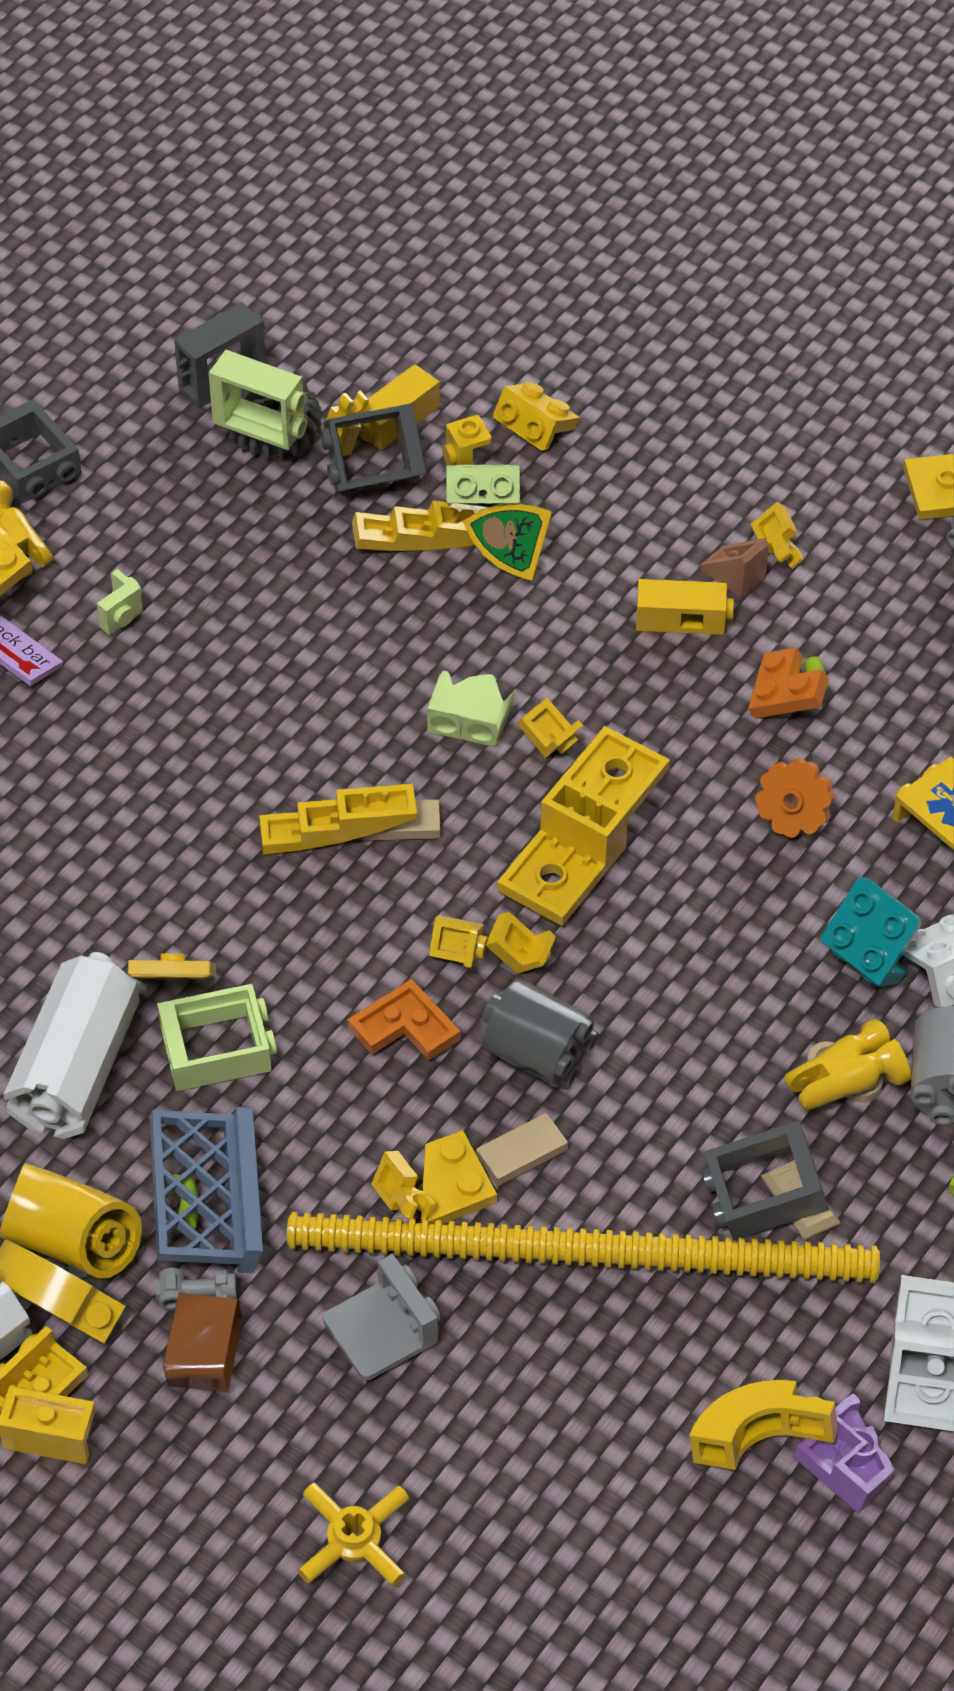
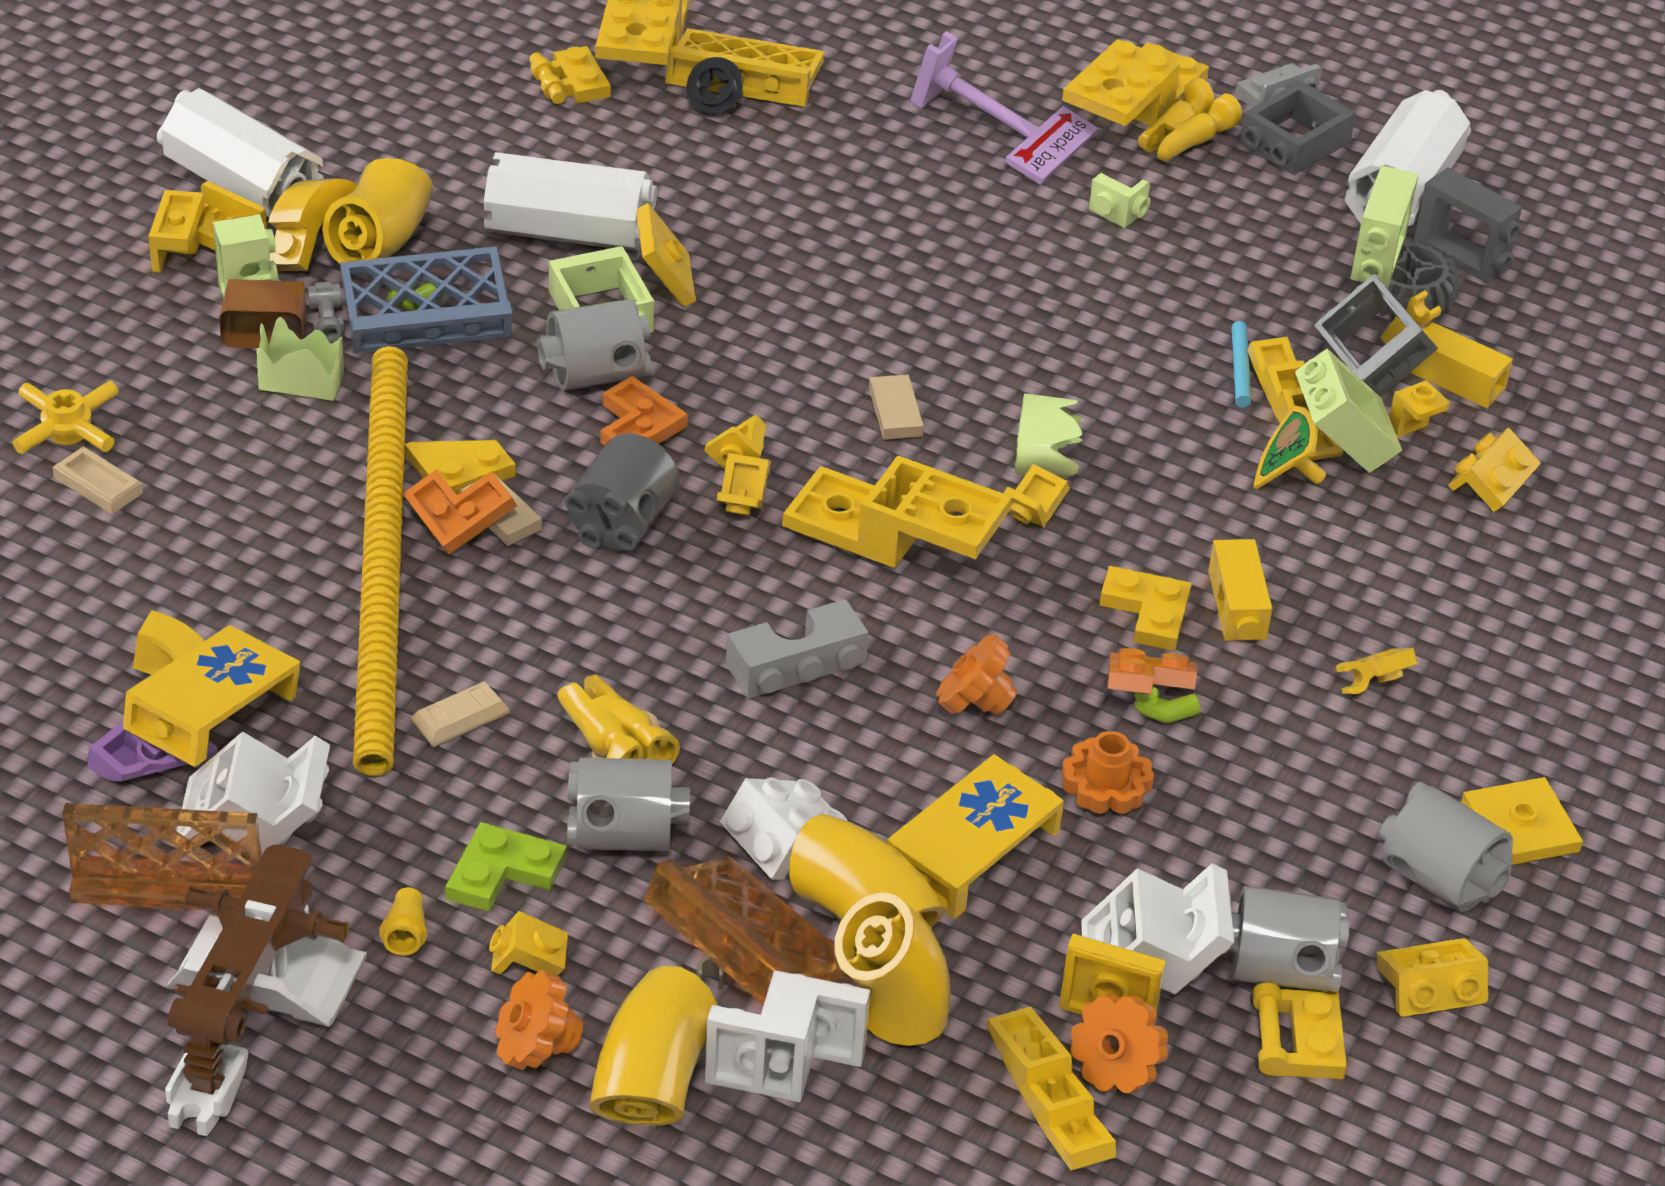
camera: 80 degrees right, 10 degrees down
yellow slope [259,784,417,855] -> none
light grey bracket [323,1254,440,1380] -> none
yellow plate [371,1151,436,1219] -> none
nougat slope [699,538,769,598] -> none
dark grey window [701,1120,829,1241] -> none
teal bracket [819,877,921,987] -> none
none -> tan tile [52,446,143,514]
none -> yellow panel [123,625,301,767]
none -> yellowish green brick [213,215,278,298]
none -> yellowish green piece [256,317,344,401]
none -> orange plate [402,469,517,555]
none -> light grey cylinder [537,299,652,391]
none -> light grey arch [726,599,869,699]
none -> orange plant [1061,731,1154,814]
none -> yellow plate [1099,566,1192,651]
none -> medium azure bar [1232,321,1251,408]
none -> white brick [1345,90,1471,226]

